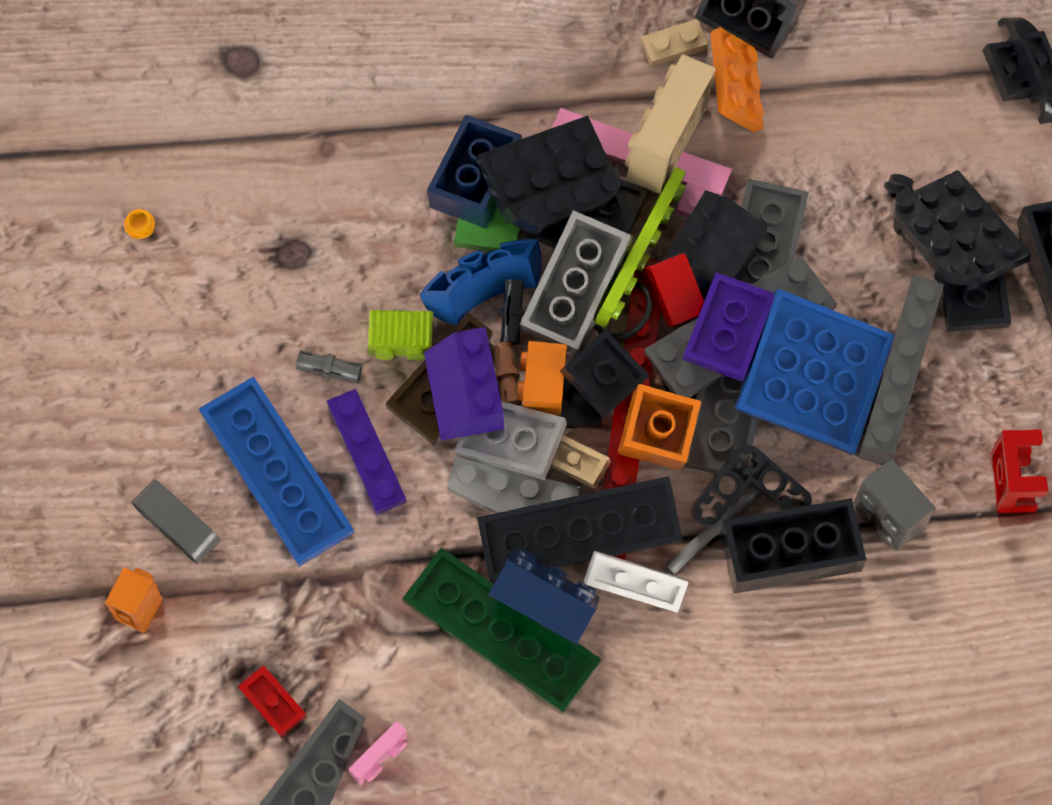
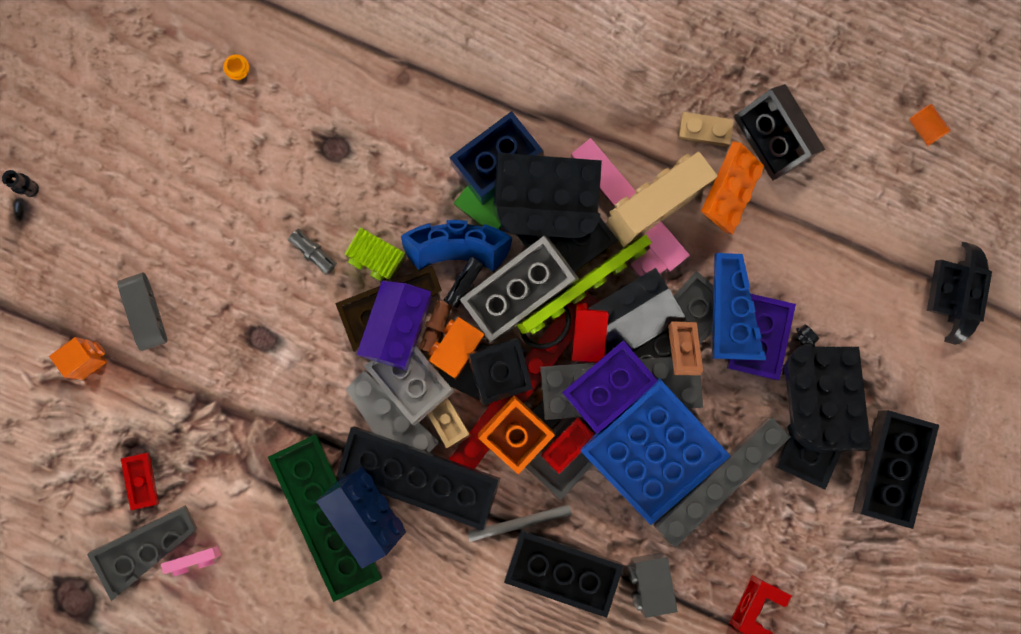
camera: 30 degrees right, 15 degrees up
blue plate [199,376,354,567] -> none
dark purple plate [327,389,407,515] -> none
white plate [584,551,688,613] -> none
black beam [691,445,812,525] -> none
none -> red plate [540,418,595,474]
none -> nougat plate [668,322,703,376]
none -> blue wing [712,253,766,360]
none -> dark purple plate [727,293,796,381]

